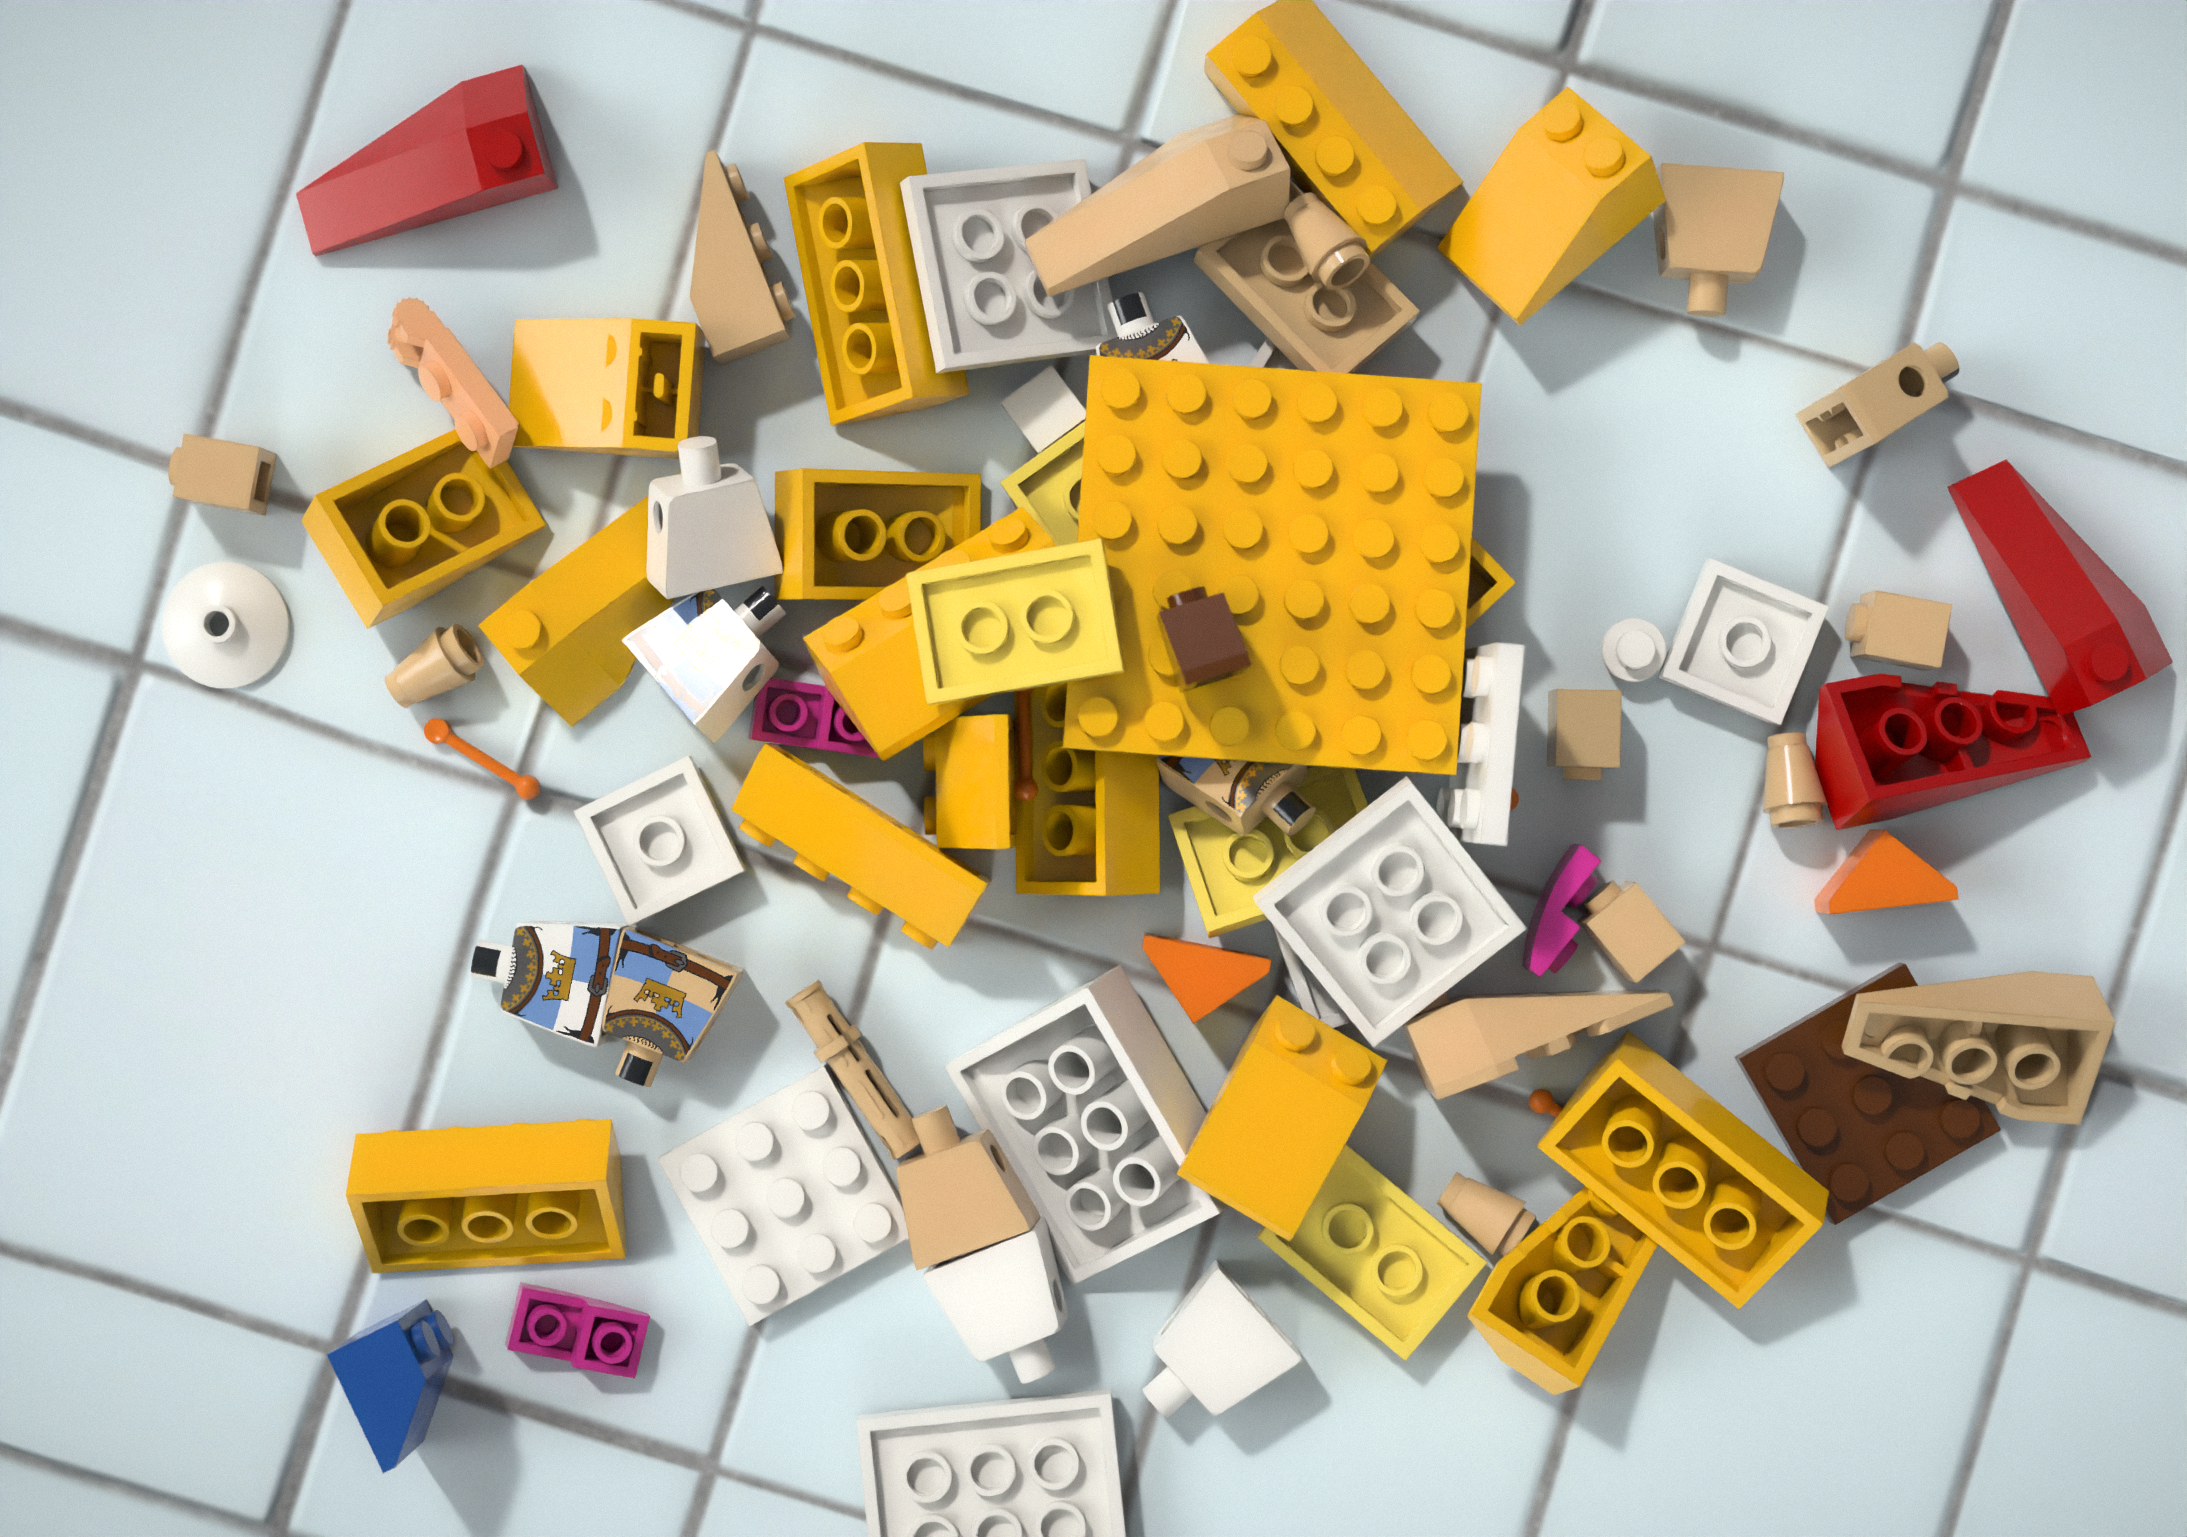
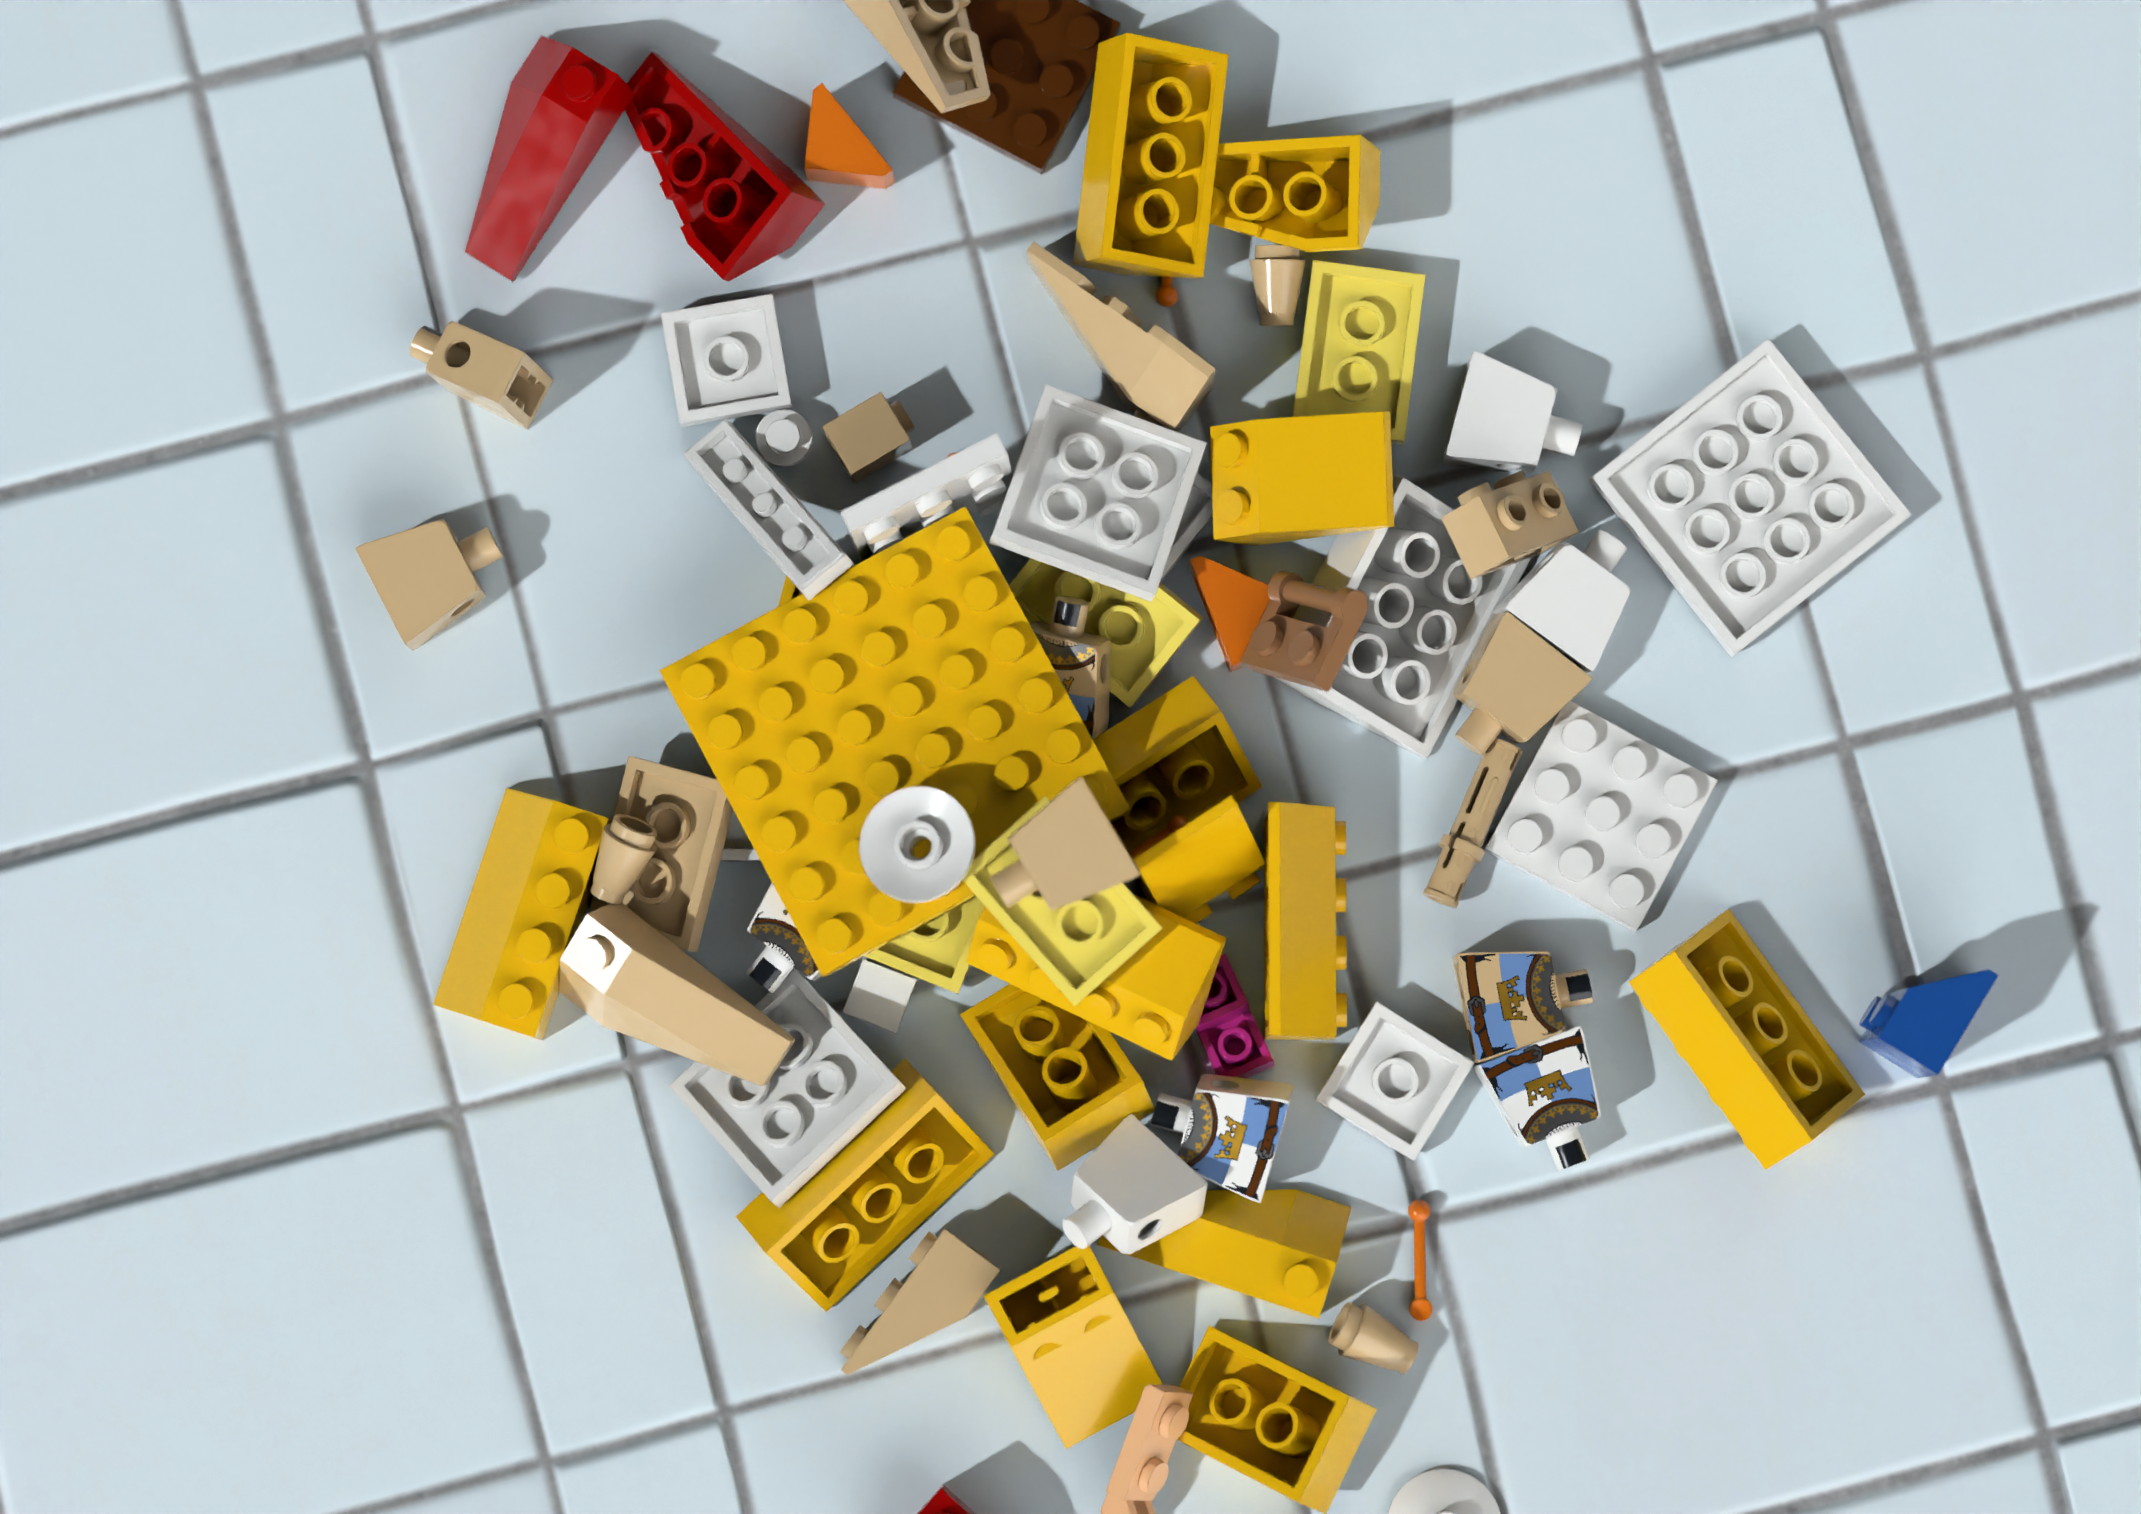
camera: 120 degrees left, 5 degrees down
dark pink slope [505,1282,650,1379] -> none
reddish brown slope [1156,586,1252,693] -> none
yellow slope [1437,86,1666,326] -> none
dark pink slope [1522,844,1601,977] -> none
tan brick [1577,880,1686,983] -> none
tan cone [1763,732,1828,828] -> none
tan brick [1845,590,1953,670] -> none
none -> white tile [683,418,854,601]
none -> white dish [859,786,976,903]
none -> tan torso [989,777,1140,911]
none -> medium nougat plate [1240,571,1368,692]
none -> tan brick [1441,470,1579,579]

